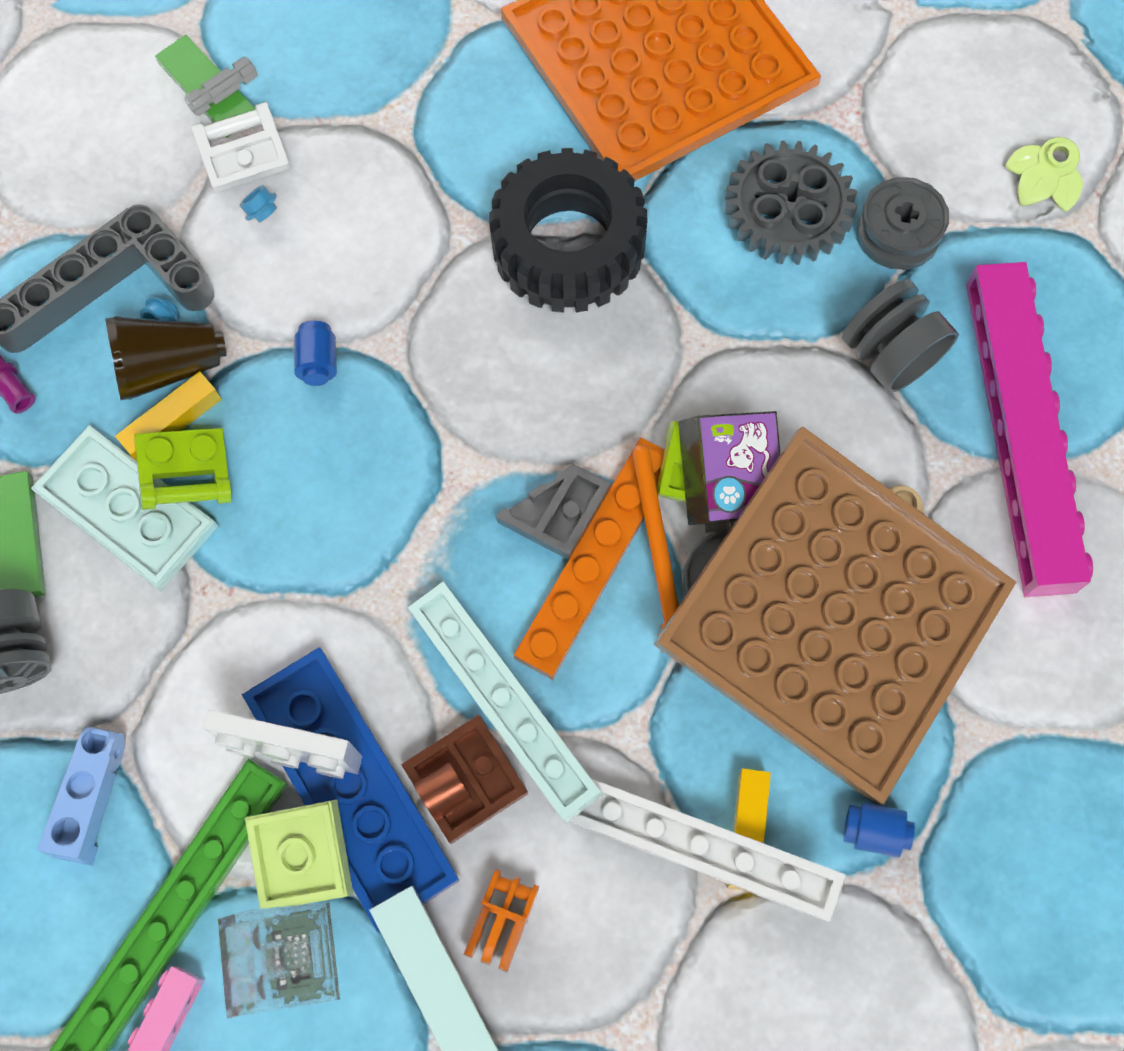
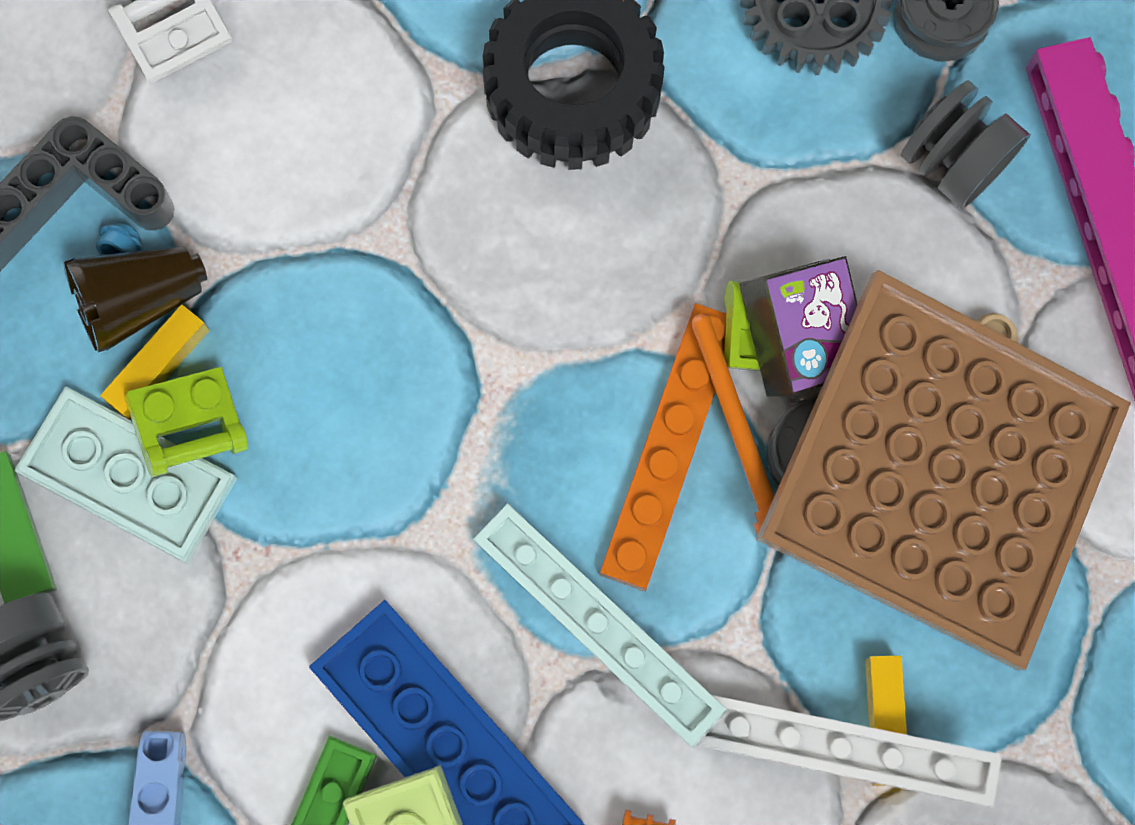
camera: 15 degrees left, 5 degrees up
white plate [203,709,363,779] -> none
dark azure plate [239,185,277,222] -> none
blue brick [294,320,337,386] -> none
copper plate [401,715,528,845] -> none
flat silver wing [496,464,611,560] -> none
blue brick [843,802,915,858] -> none

